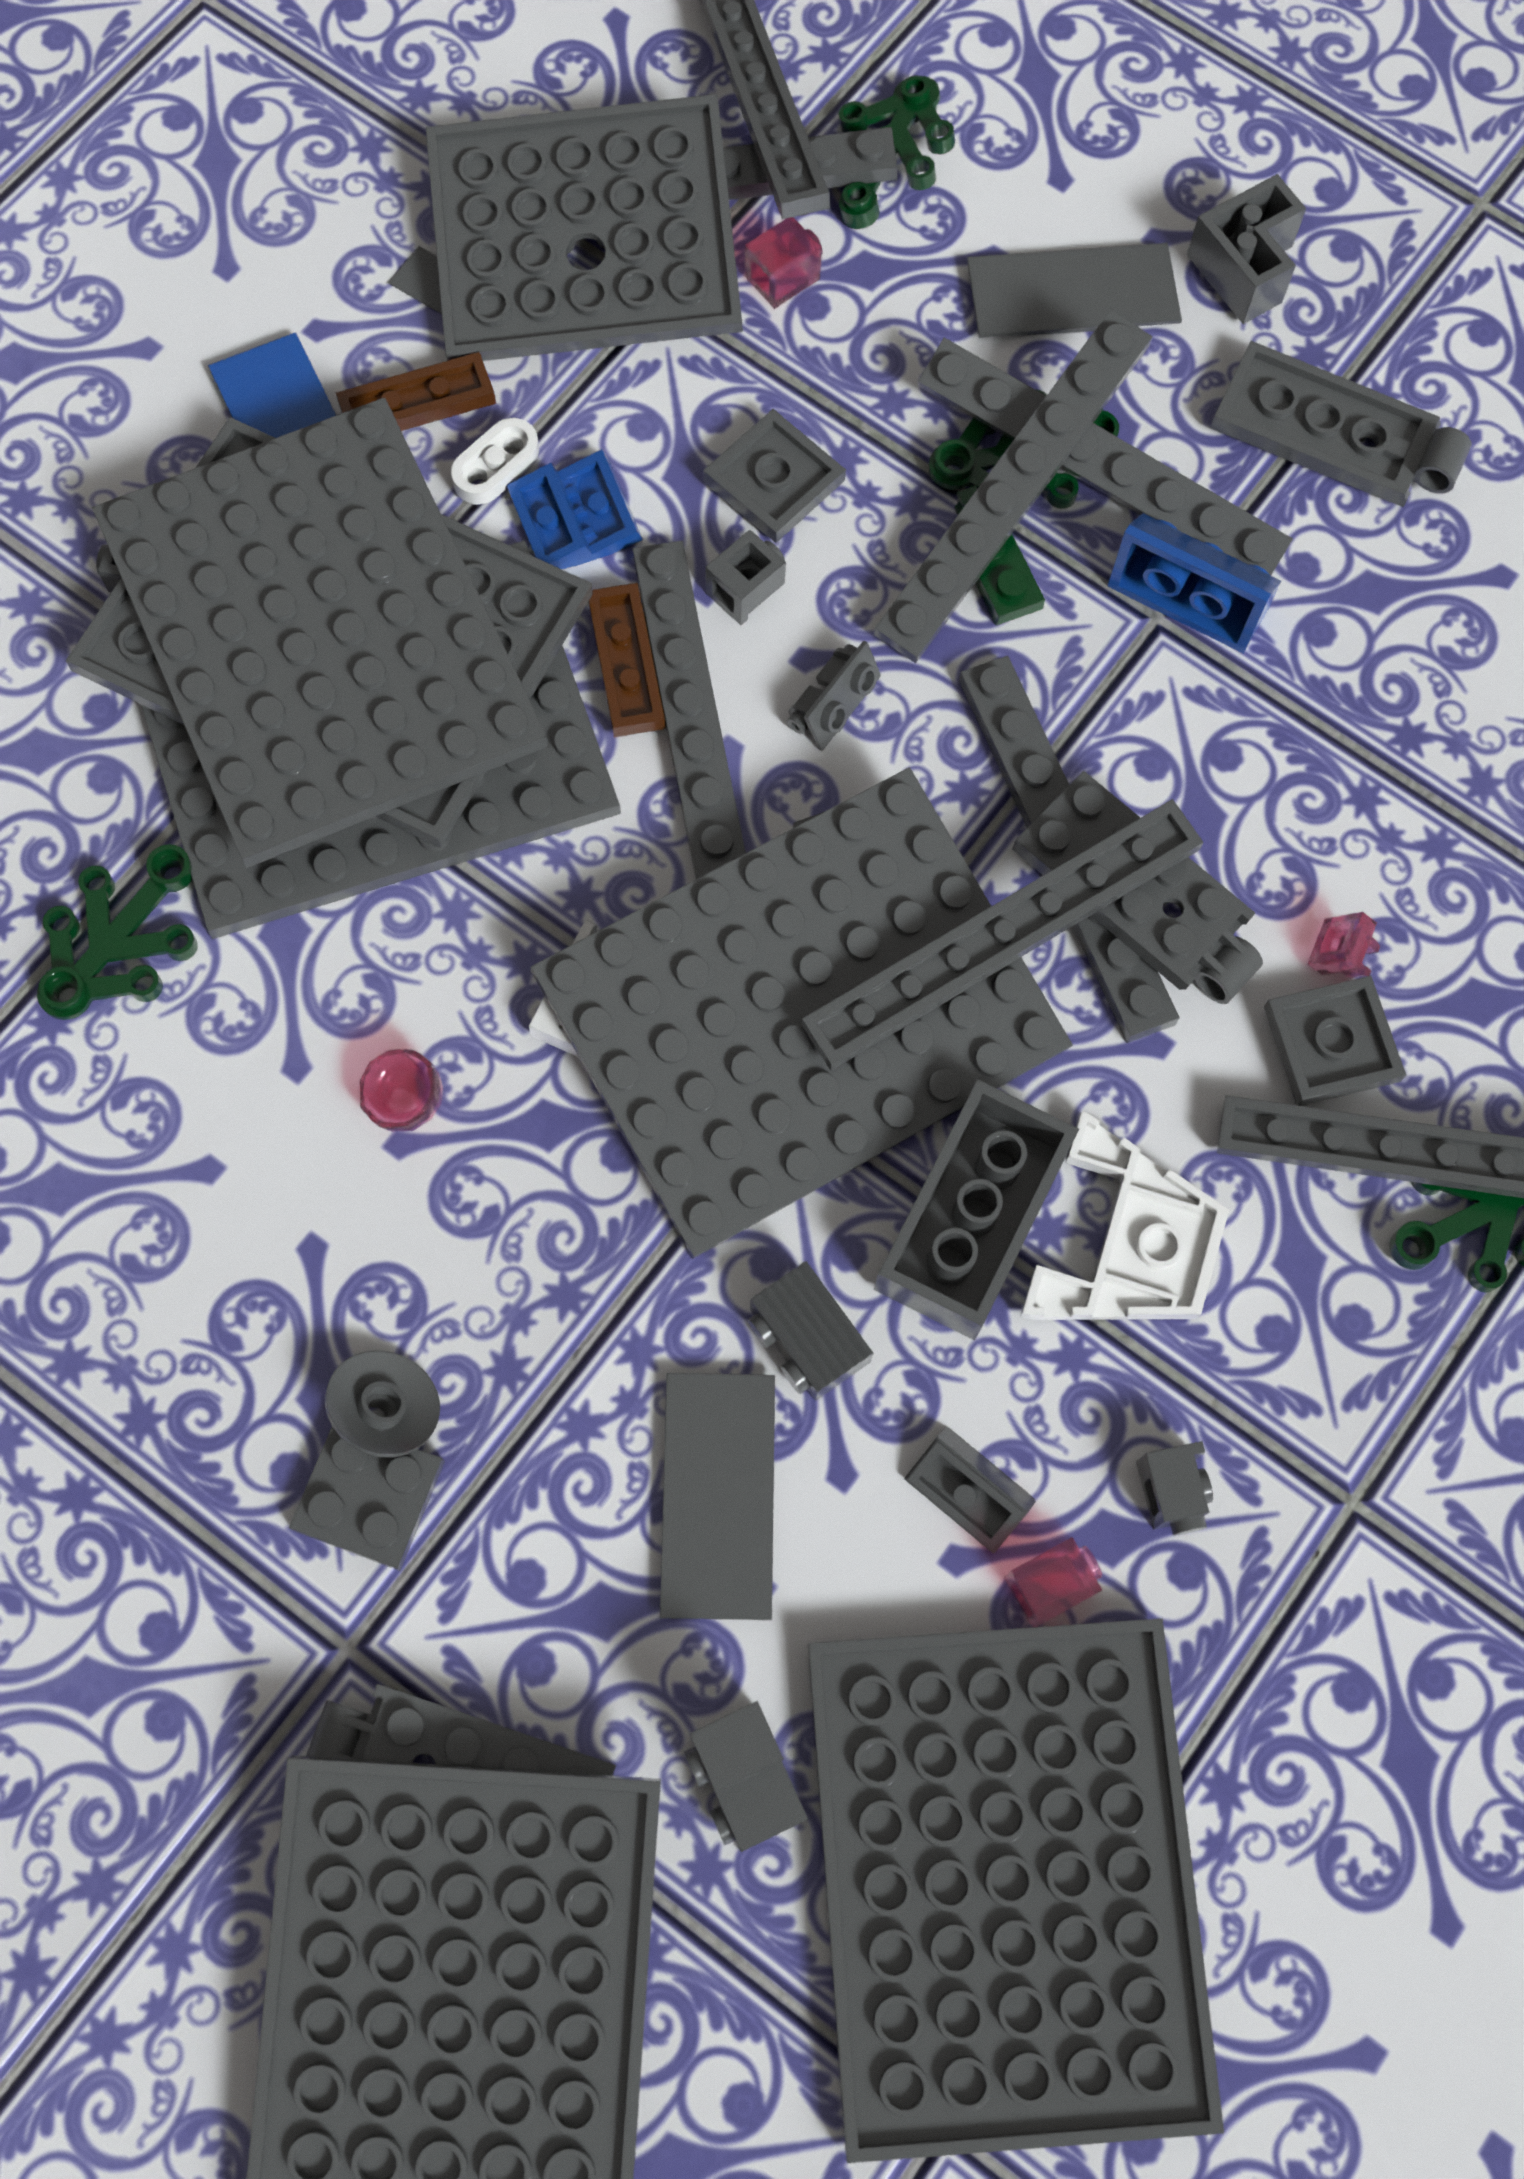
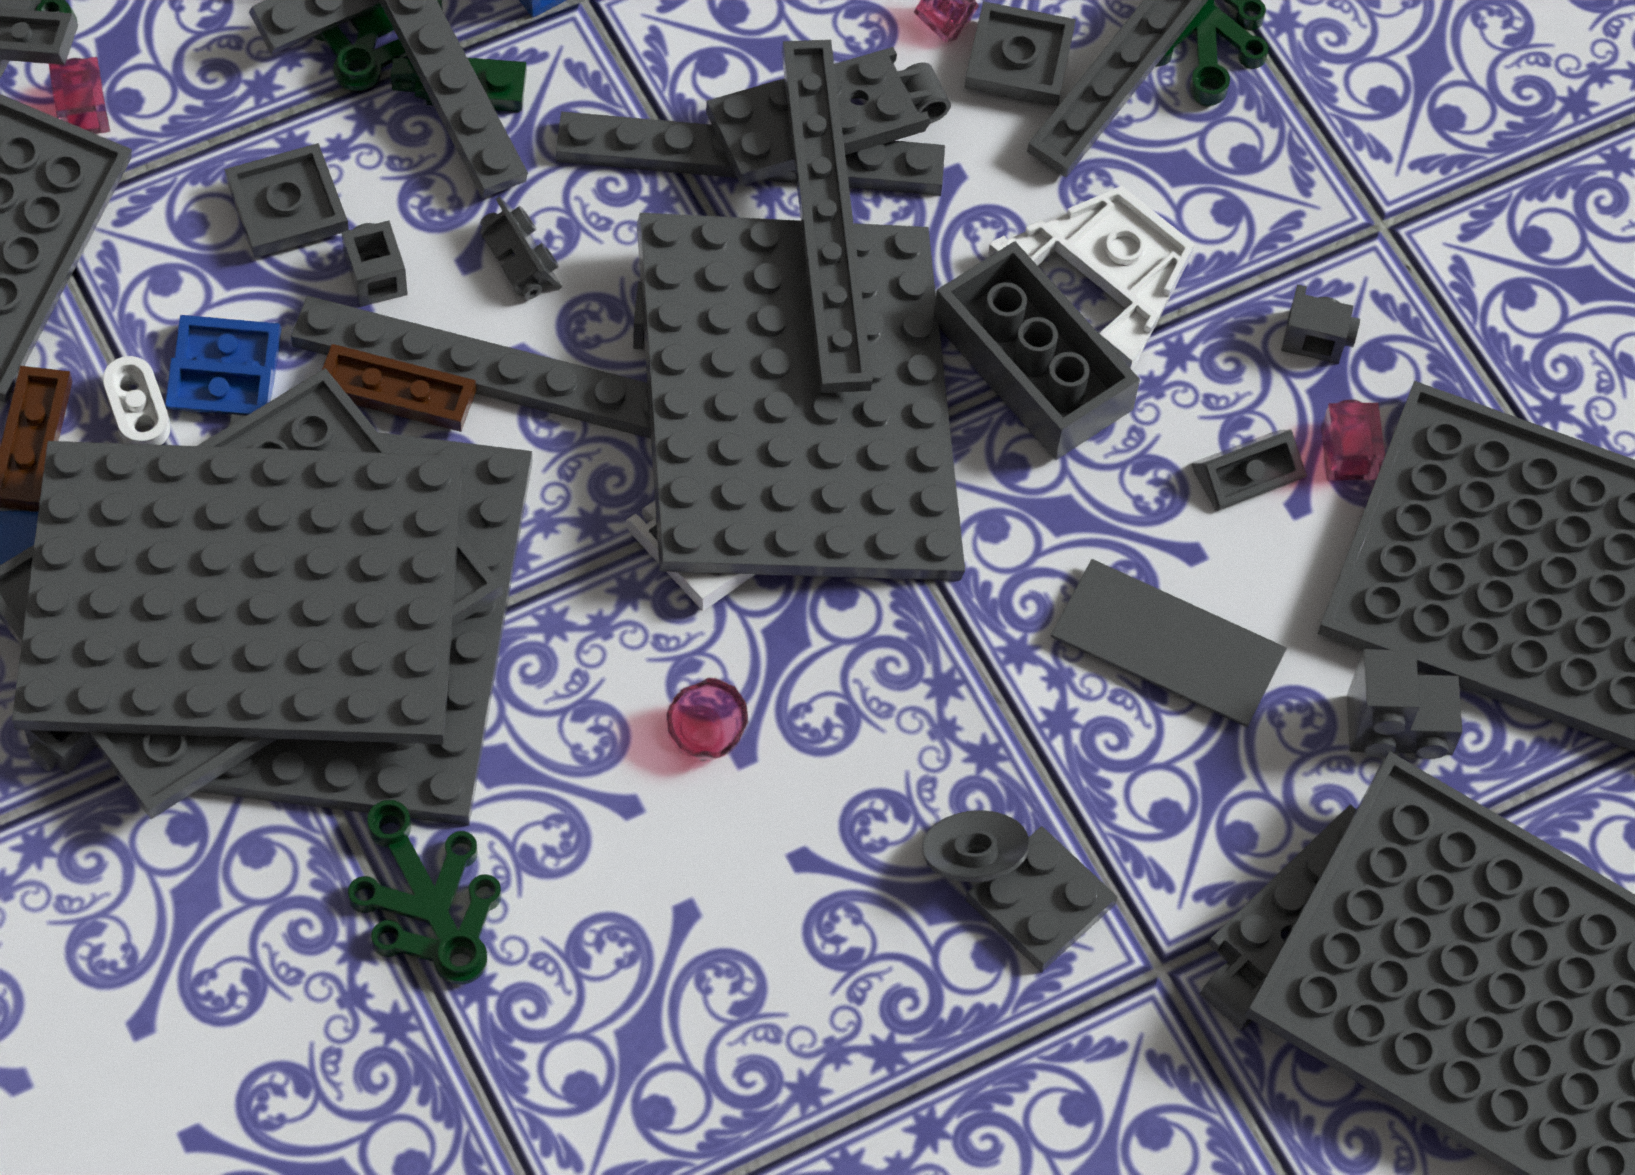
camera: 65 degrees left, 10 degrees down
dark grey brick [747,1261,874,1401] -> none

